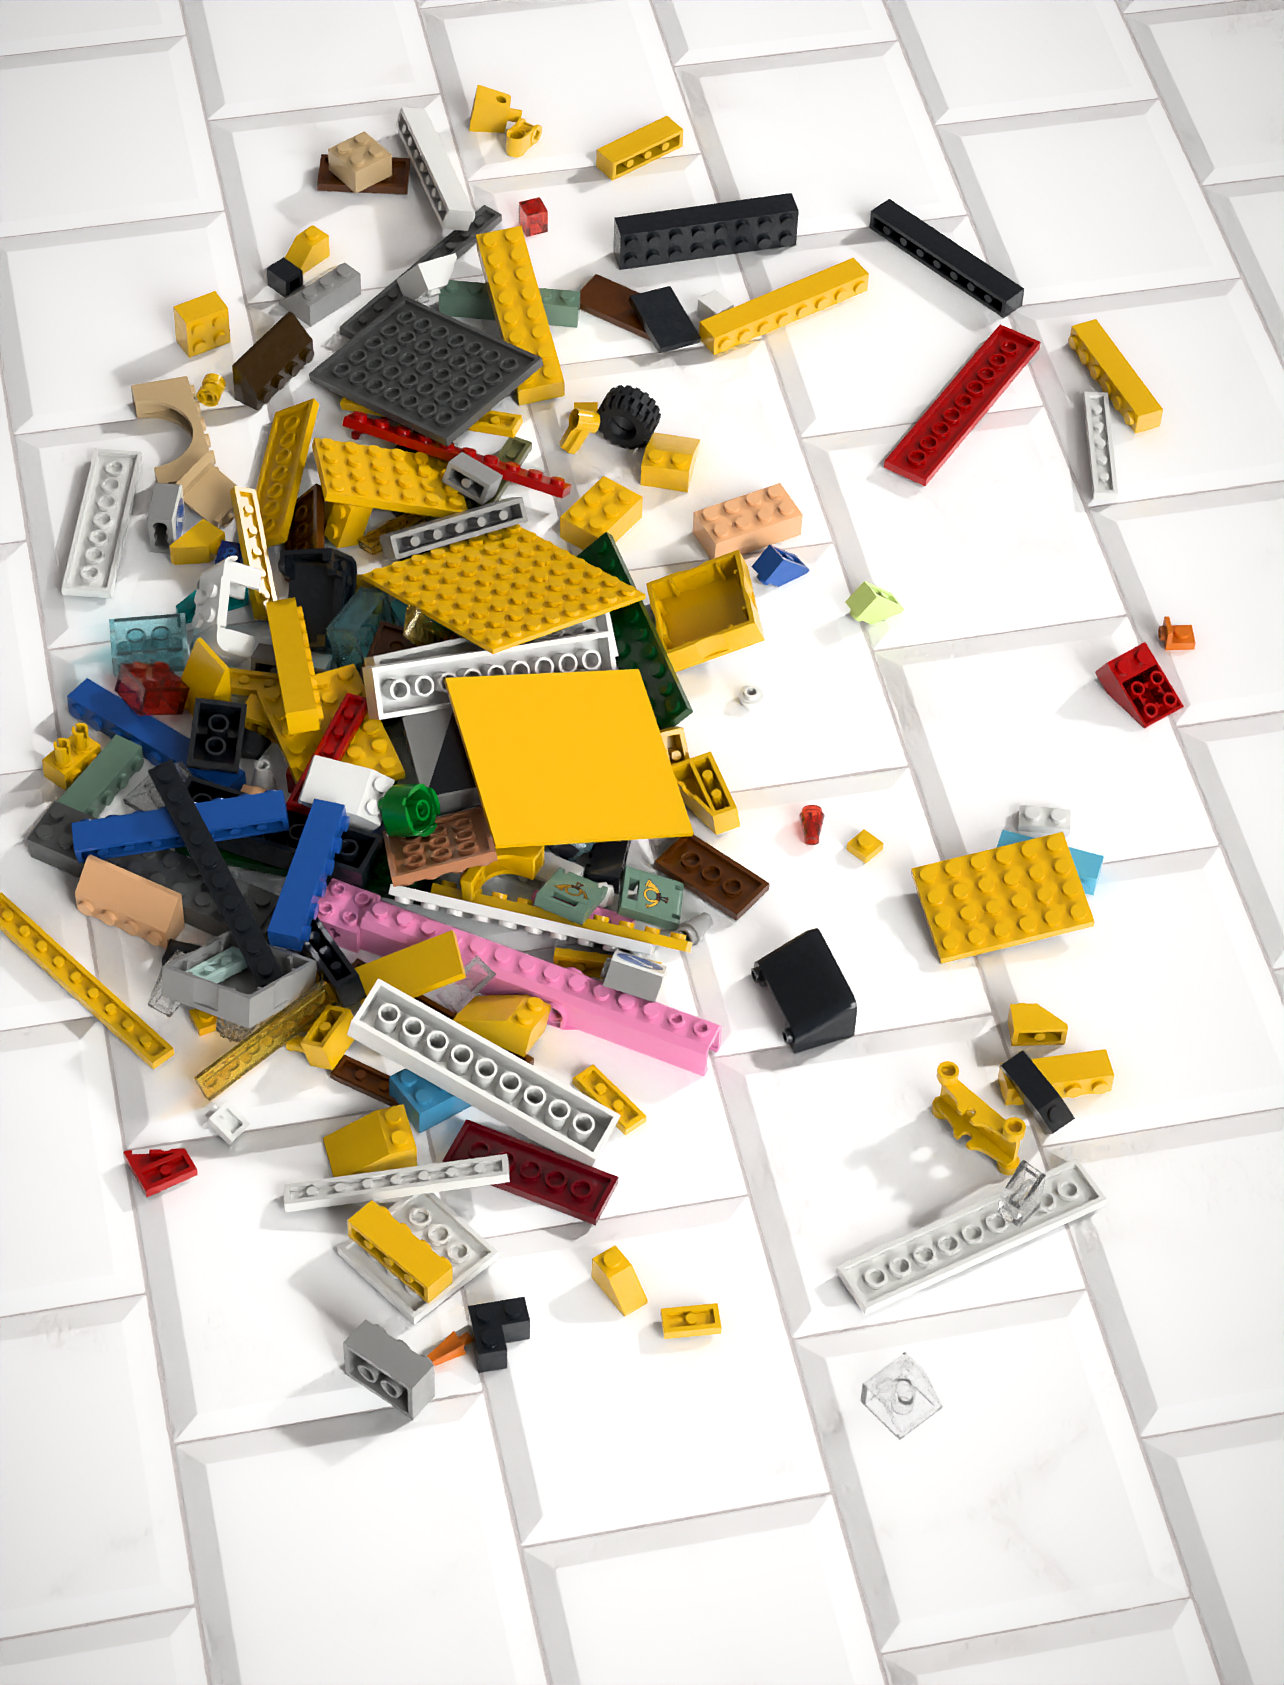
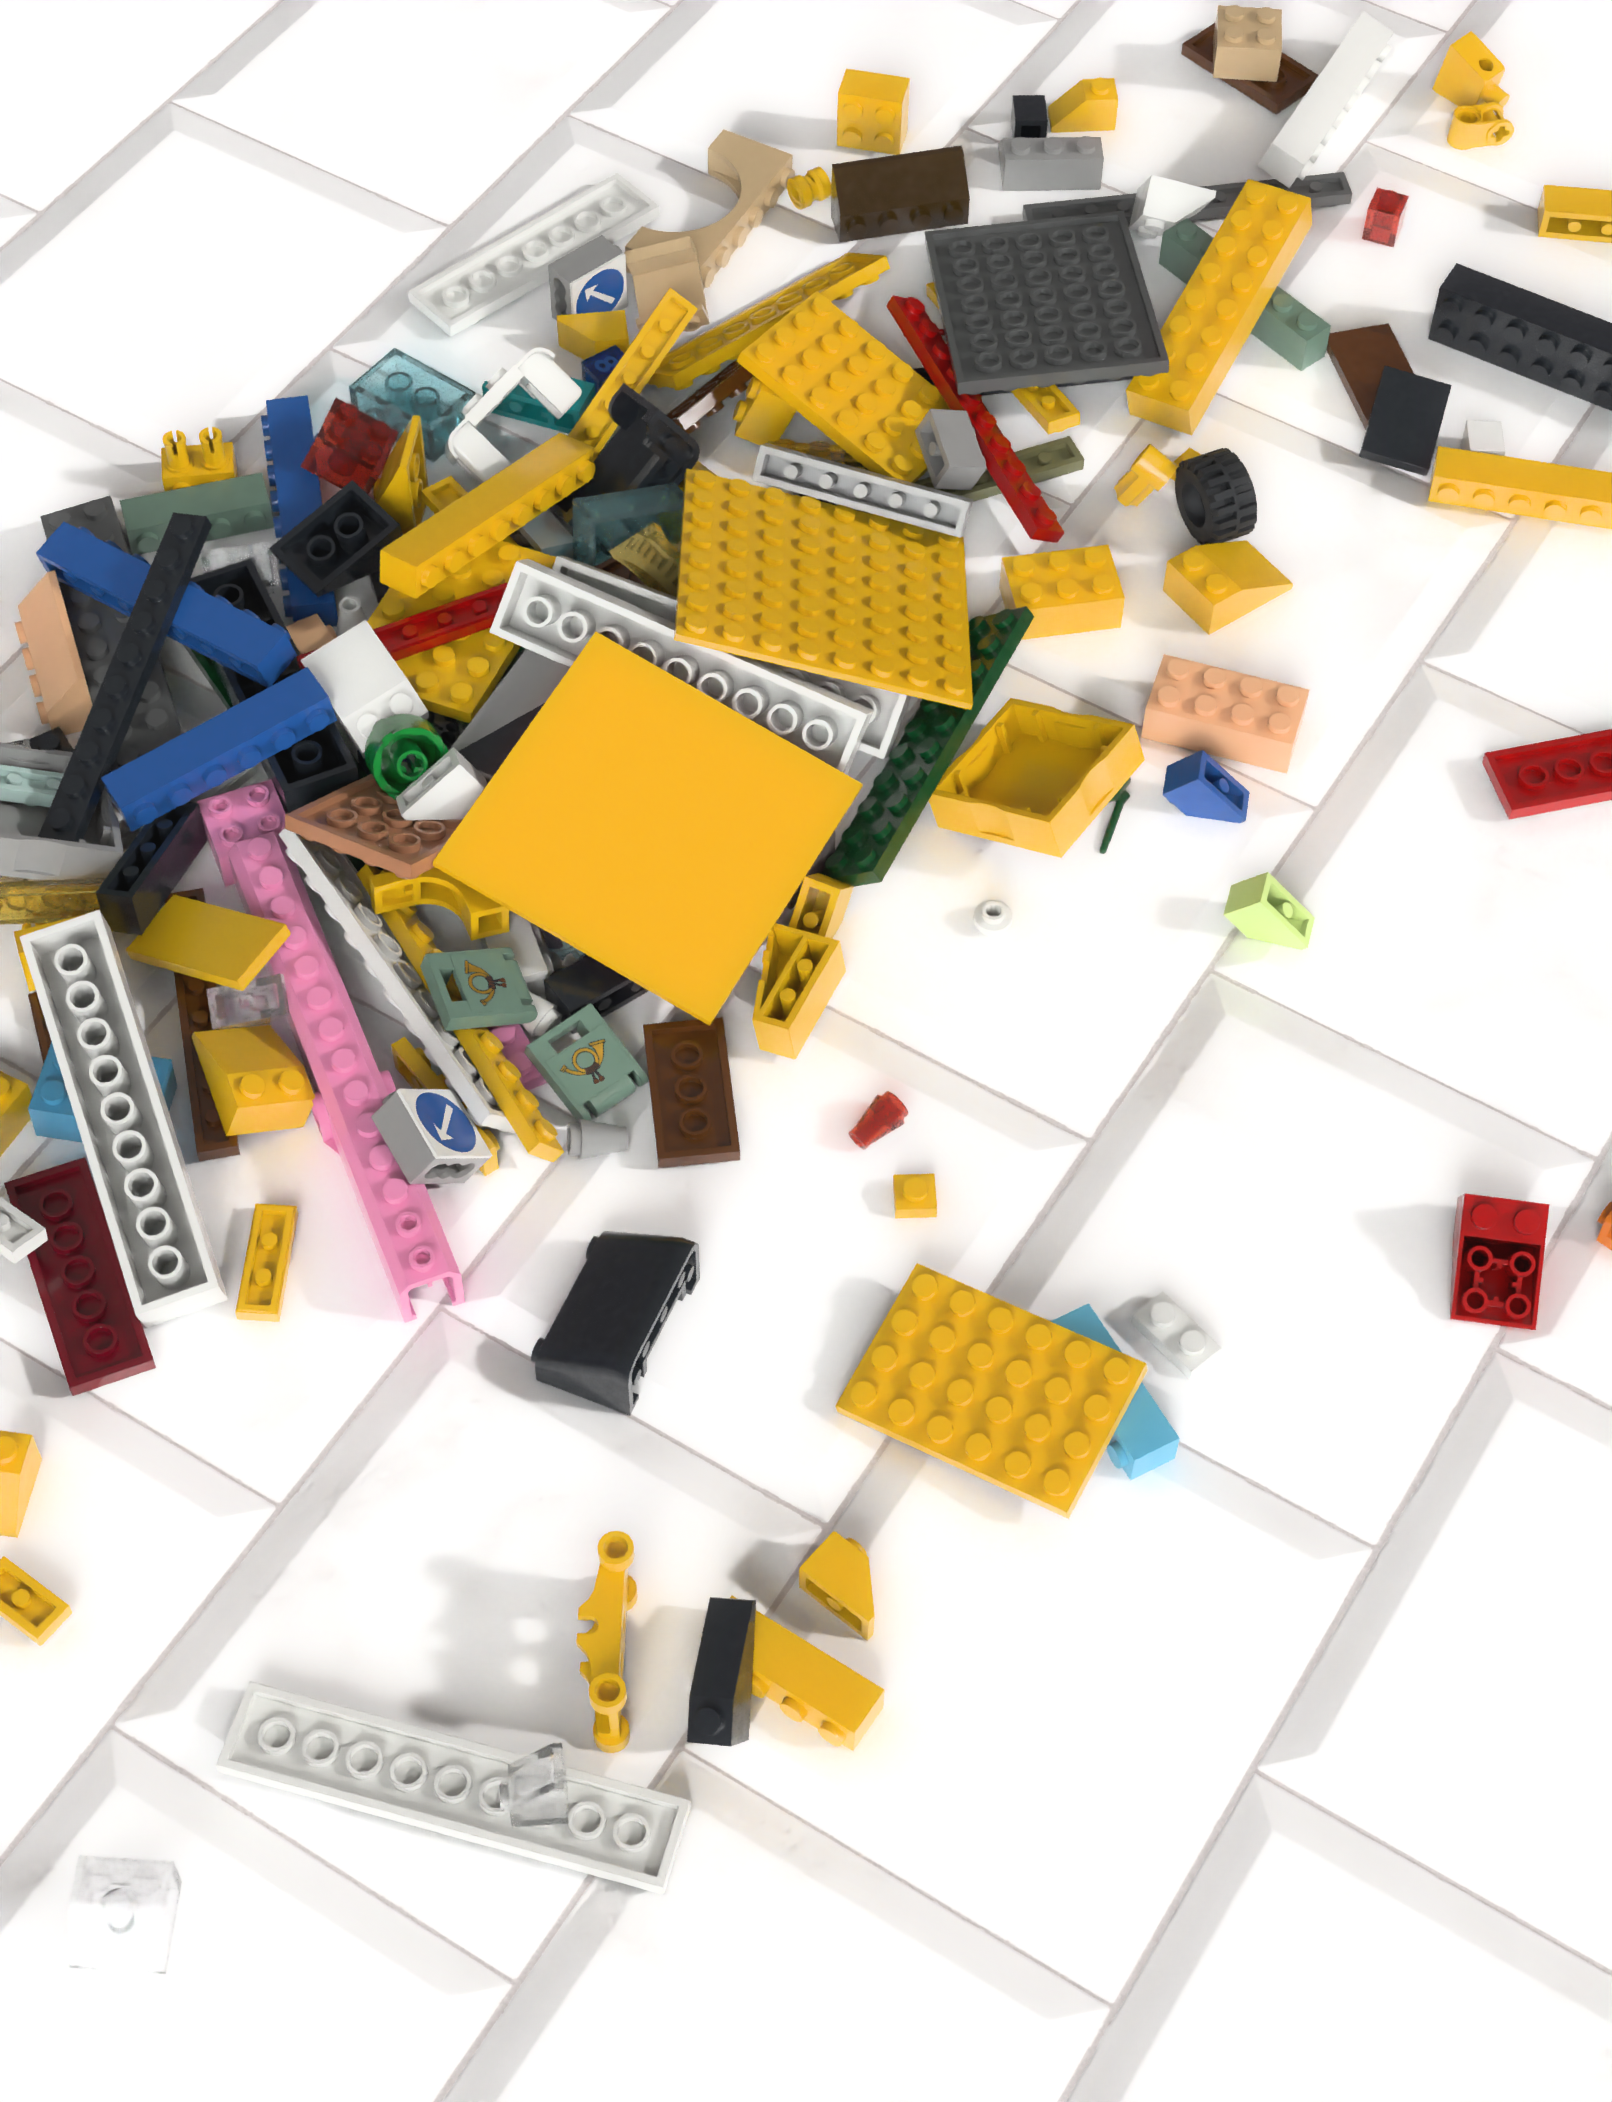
camera: 45 degrees right, 5 degrees up
none -> white slope [396,747,487,820]

